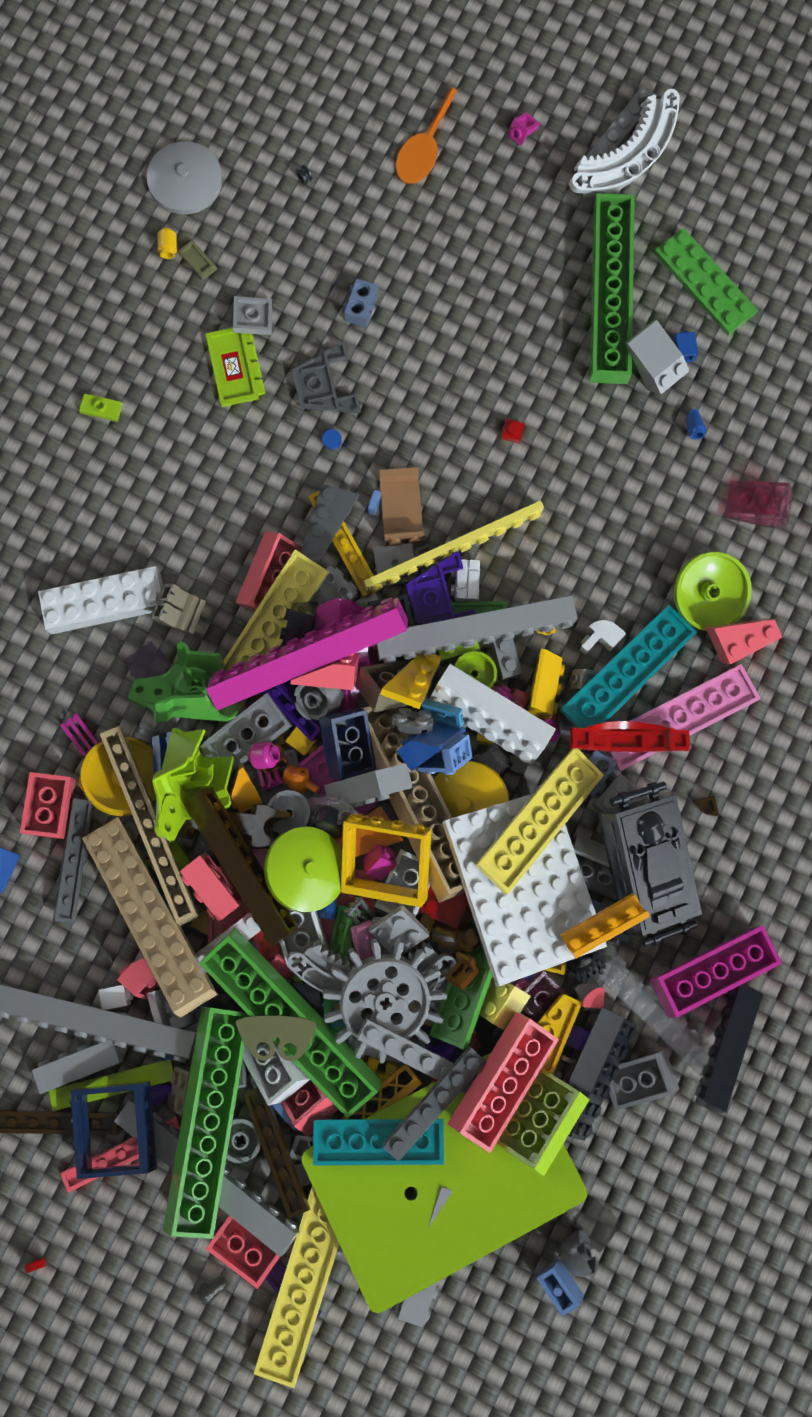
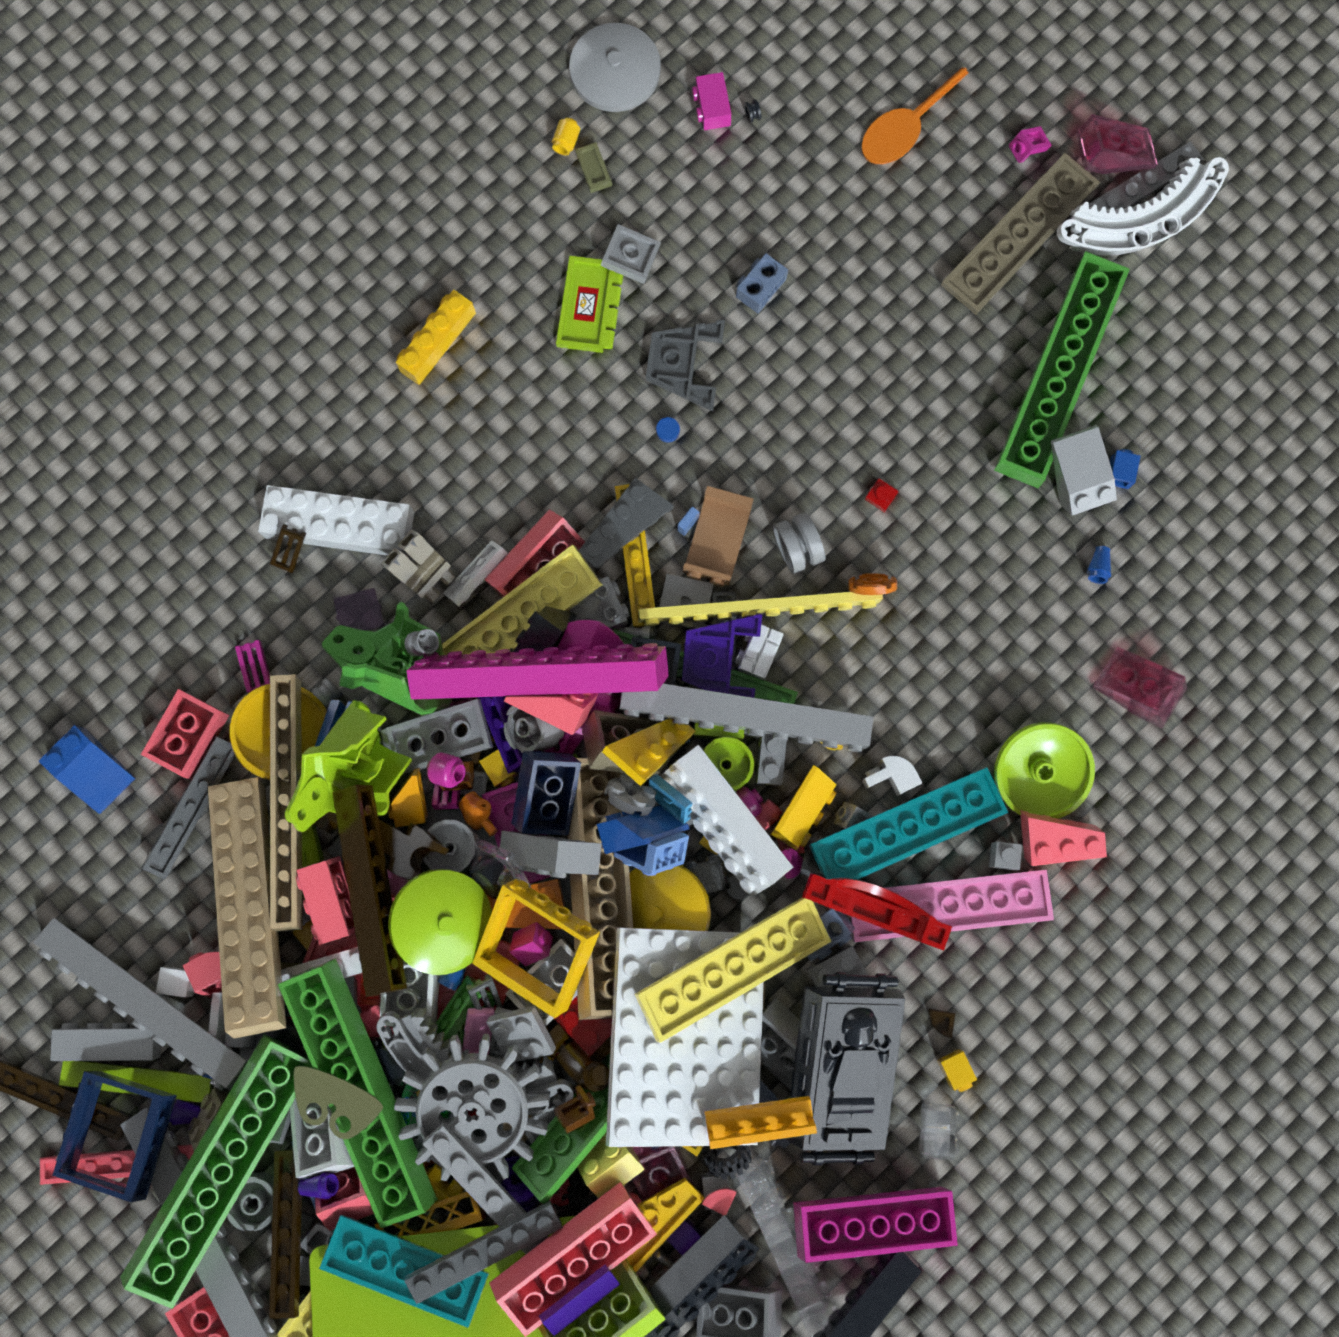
camera: 25 degrees right, 0 degrees up
lime plate [79,393,123,422] -> none
bright green plate [654,228,758,336] -> none
none -> dark brown tile [270,524,307,573]
none -> dark purple cone [298,1172,339,1199]
none -> yellow brick [396,289,476,385]
none -> light grey wheel [404,629,439,656]
none -> white plate [443,540,508,606]
none -> dark purple tile [539,1264,620,1336]
none -> dark pink brick [692,72,731,130]
none -> light grey wheel [773,512,826,574]
none -> orange tile [848,573,897,595]
none -> clear brick [920,1103,960,1160]
none -> yellow brick [937,1049,977,1092]
none -> dark tan plate [941,153,1100,315]
none -> light grey brick [989,842,1022,871]
none -> clear pink slope [1076,114,1158,174]

